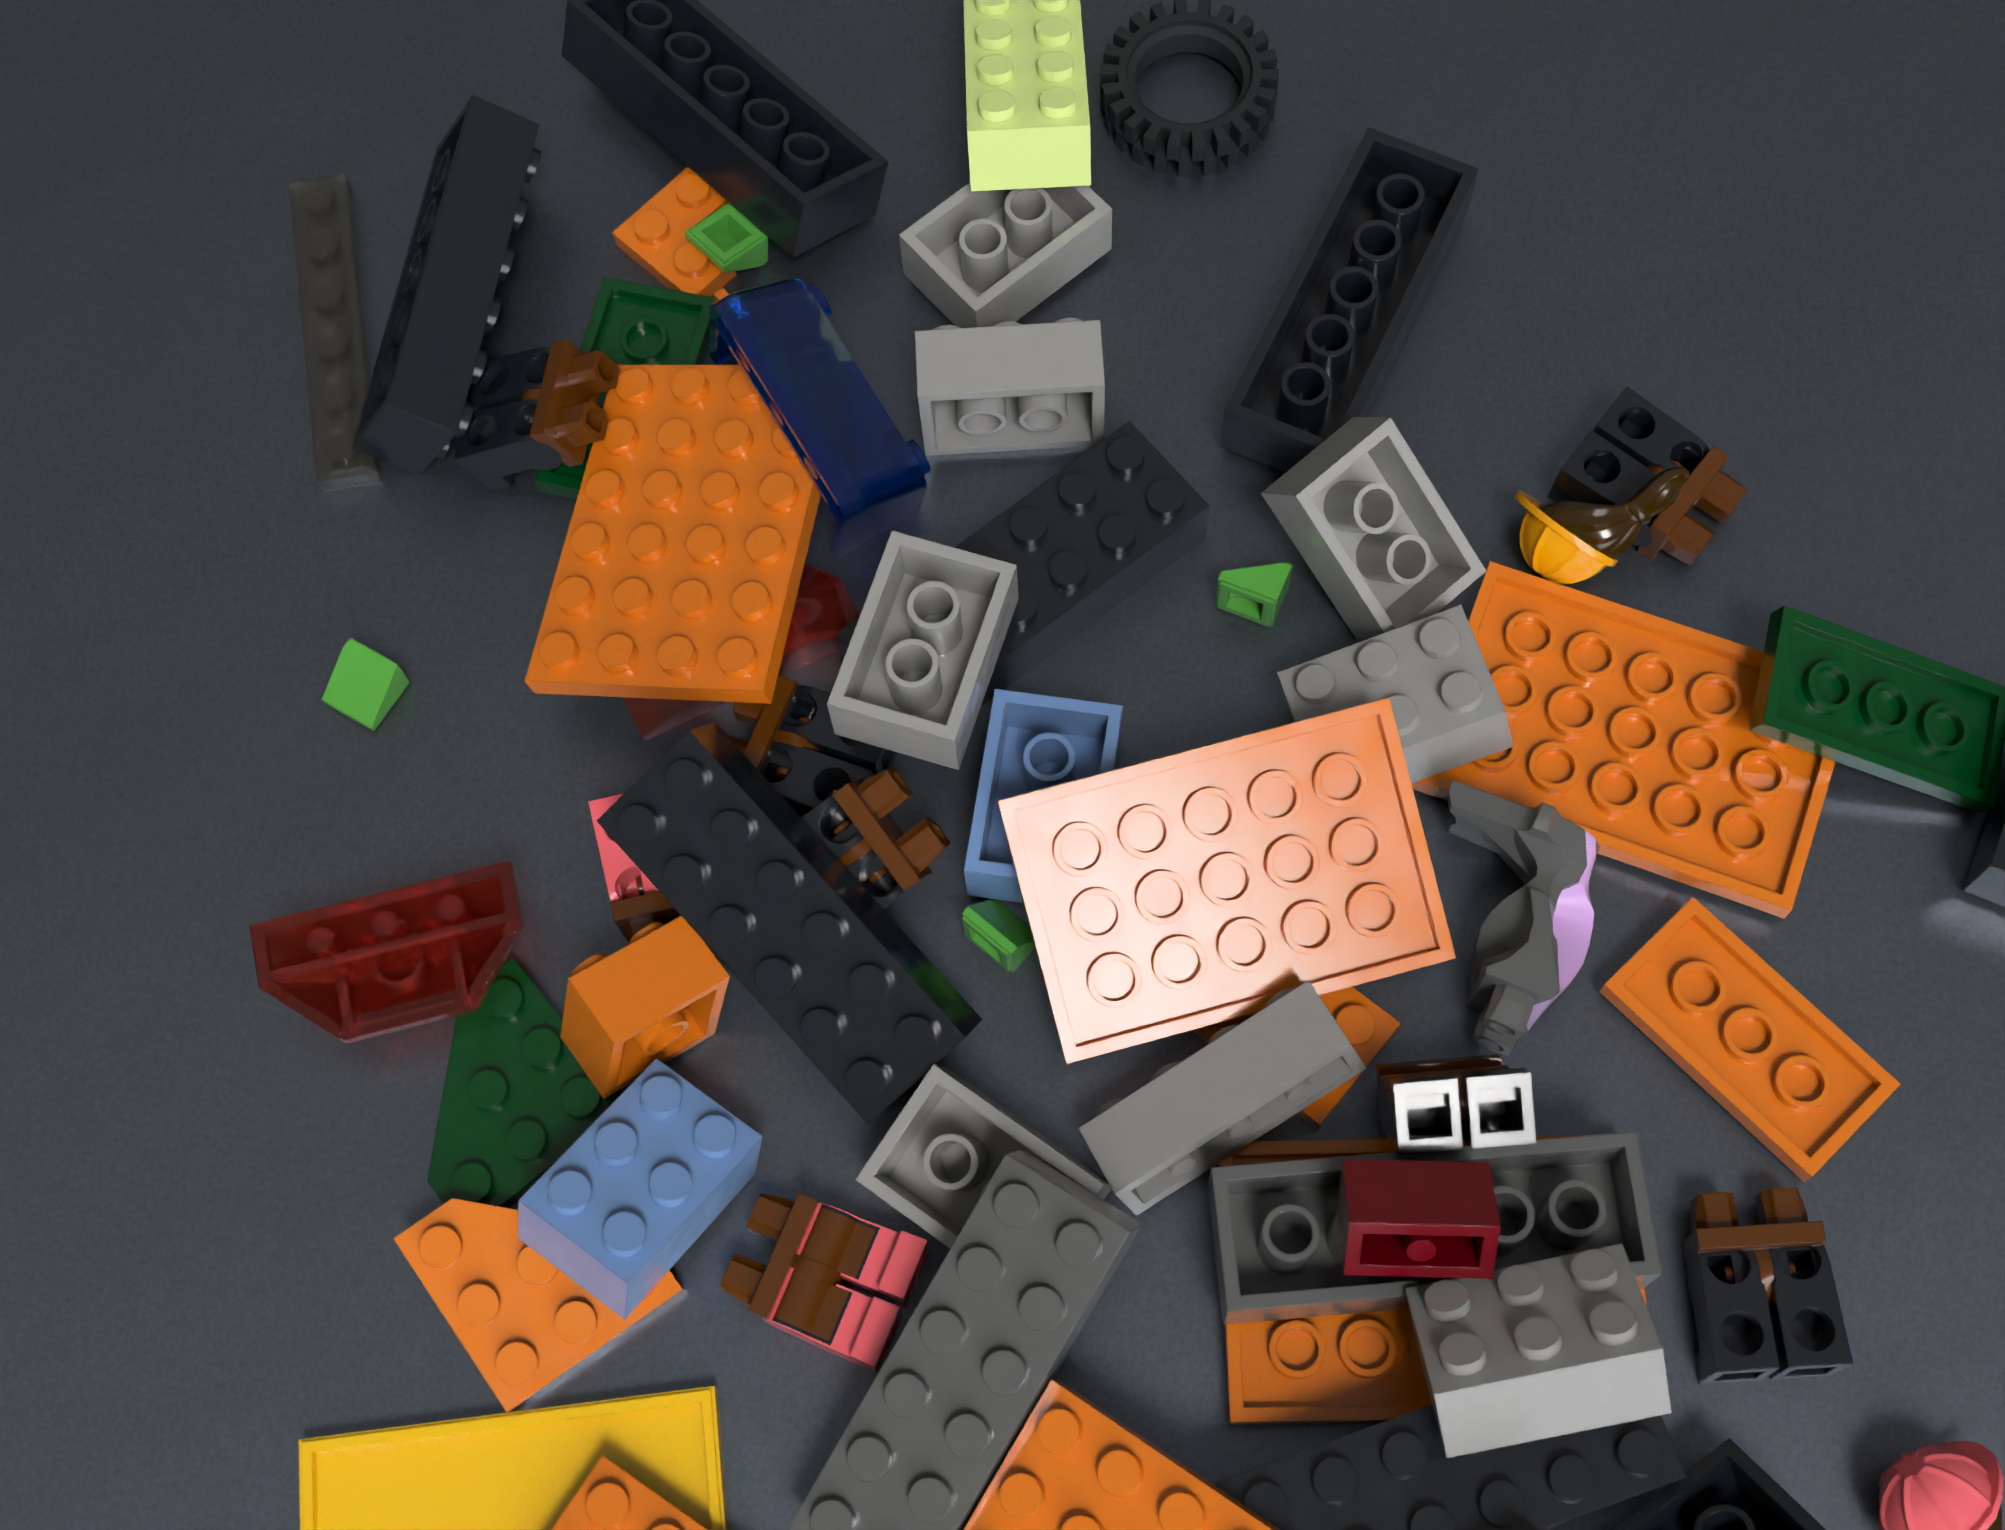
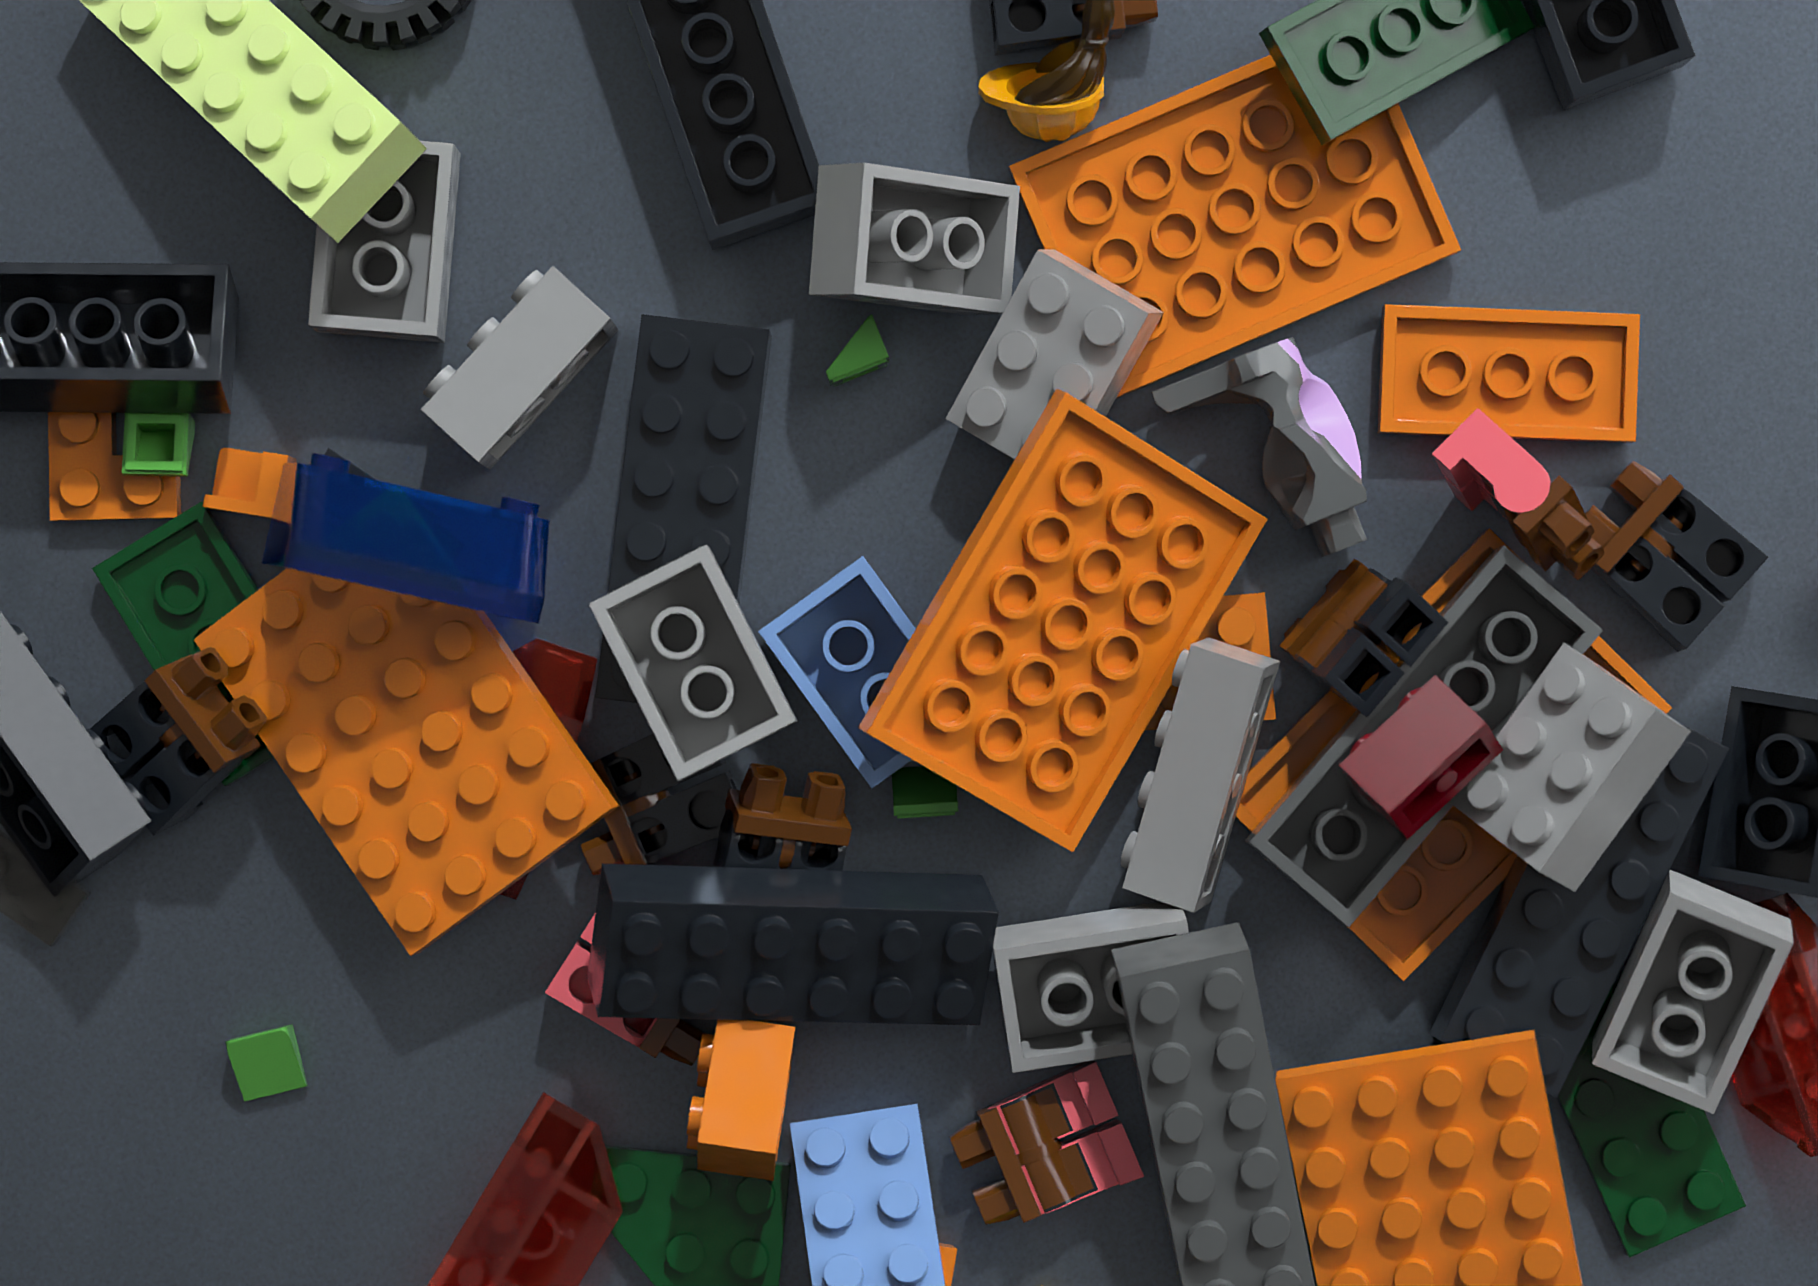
camera: 50 degrees left, 20 degrees up
none -> hips [1432,408,1605,580]

